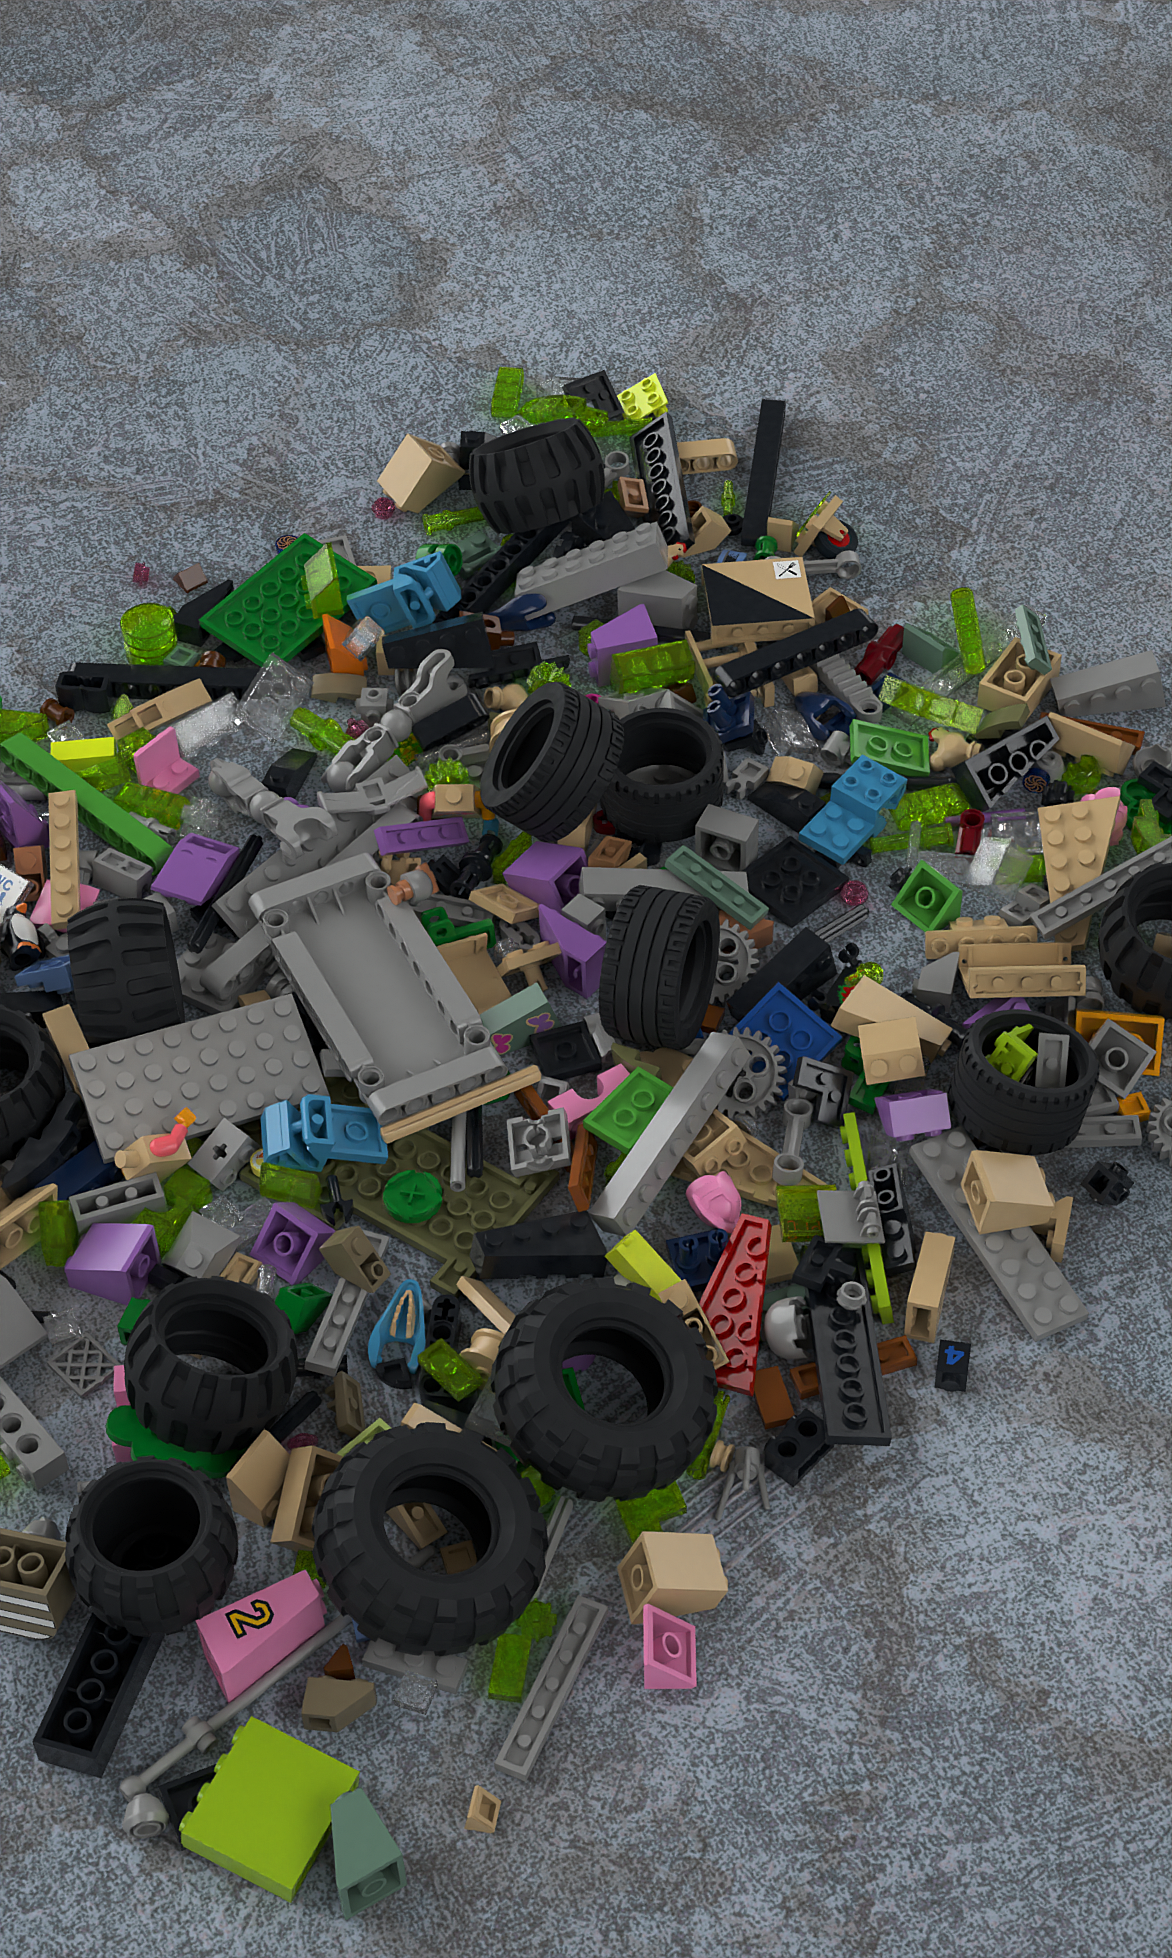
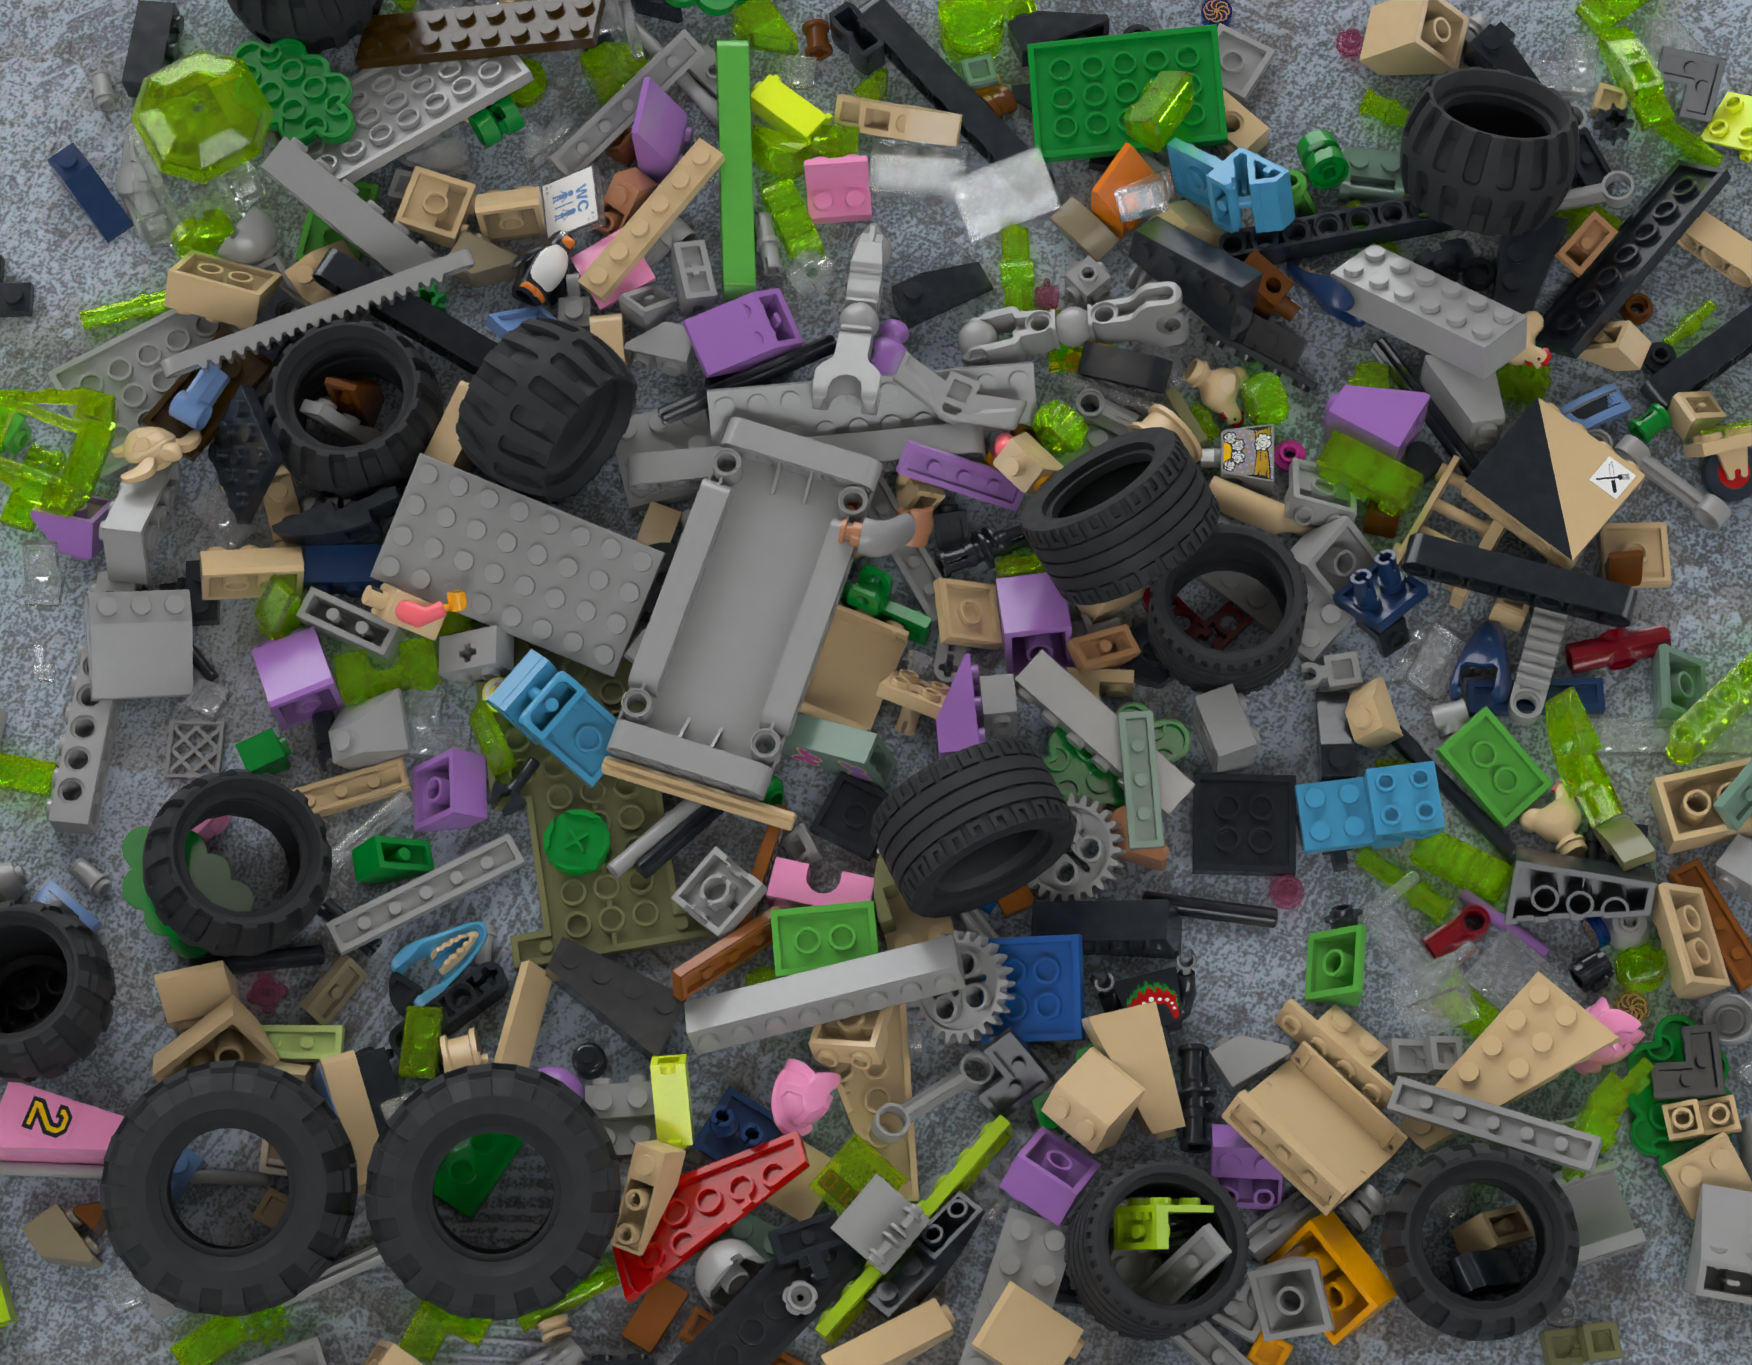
camera: 50 degrees right, 20 degrees up
dark tan slope [319,1225,391,1293] -> none
clear neon green plate [844,962,884,988] -> none

